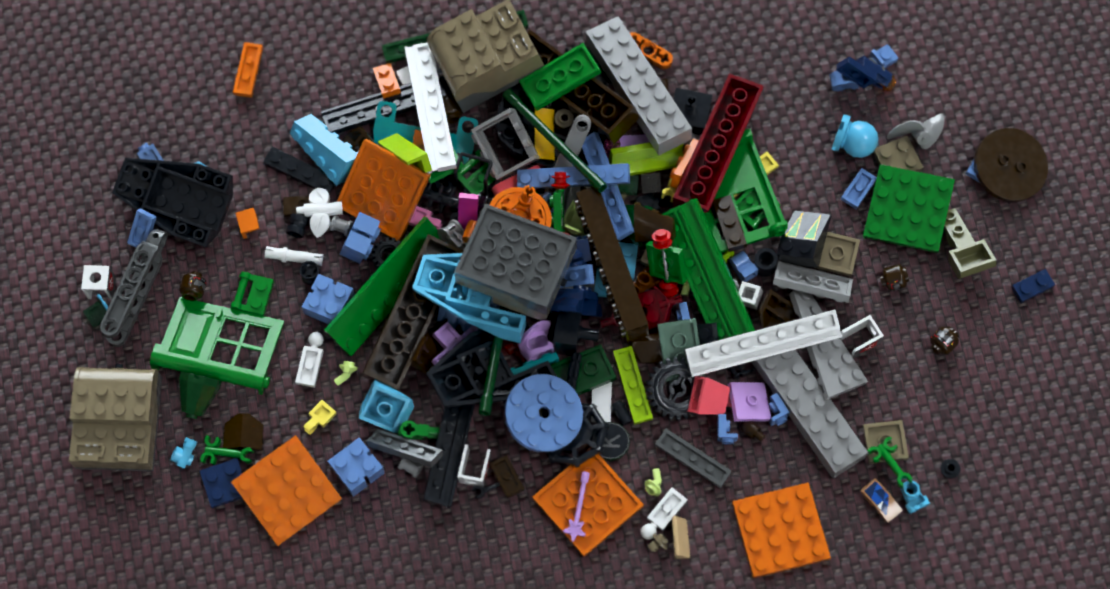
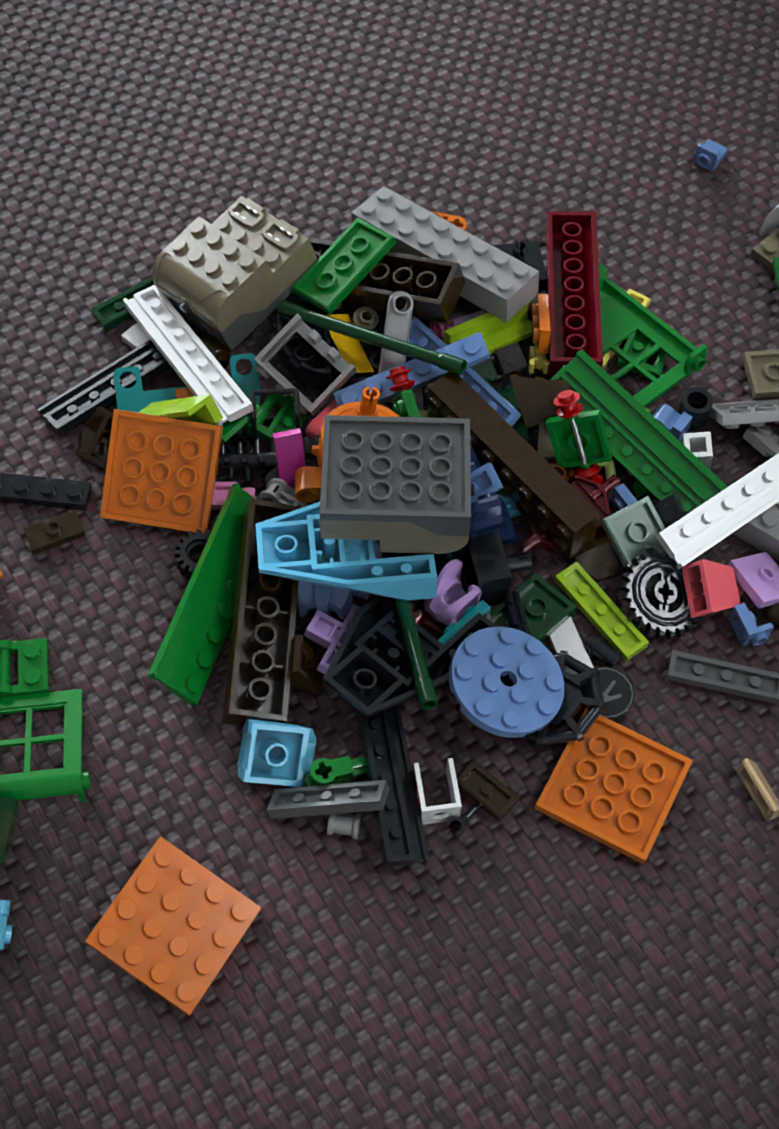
camera: 25 degrees left, 10 degrees down
green bar [200,435,254,465] -> none
dark blue plate [200,458,243,509] -> none
dark brown slope [223,413,264,451] -> none
white pin [265,246,323,266] -> none
black wheel [285,213,309,239] -> none
medium azure wedge [290,114,359,186] -> none
white plate [295,332,324,388] -> none
white plant [296,188,343,238] -> none
black wheel [300,261,321,285] -> none
medium blue piece [302,274,355,324] -> none
light yellow plate [303,400,337,435] -> none
medium blue piece [328,437,385,497] -> none
light grey bush [329,215,354,237] -> none
yellowish green plate [334,361,358,386] -> none
medium blue piece [339,212,381,264] -> none
plate [373,63,401,99] -> none
lavender piece [563,471,590,542] -> none
white plate [641,488,687,540] -> none
yellowish green plate [644,469,662,496] -> none
dark tan plate [648,533,668,552] -> none
dark brown plate [713,195,747,252] -> none
black piece [726,364,756,380] -> none
dark brown slope [758,289,797,328] -> none
black slope [777,211,831,268] -> none
medium blue leg [829,71,859,91] -> none
medium azure tile [831,114,879,158] -> none
dark blue plate [836,56,896,92] -> none
medium blue plate [840,168,877,210] -> none

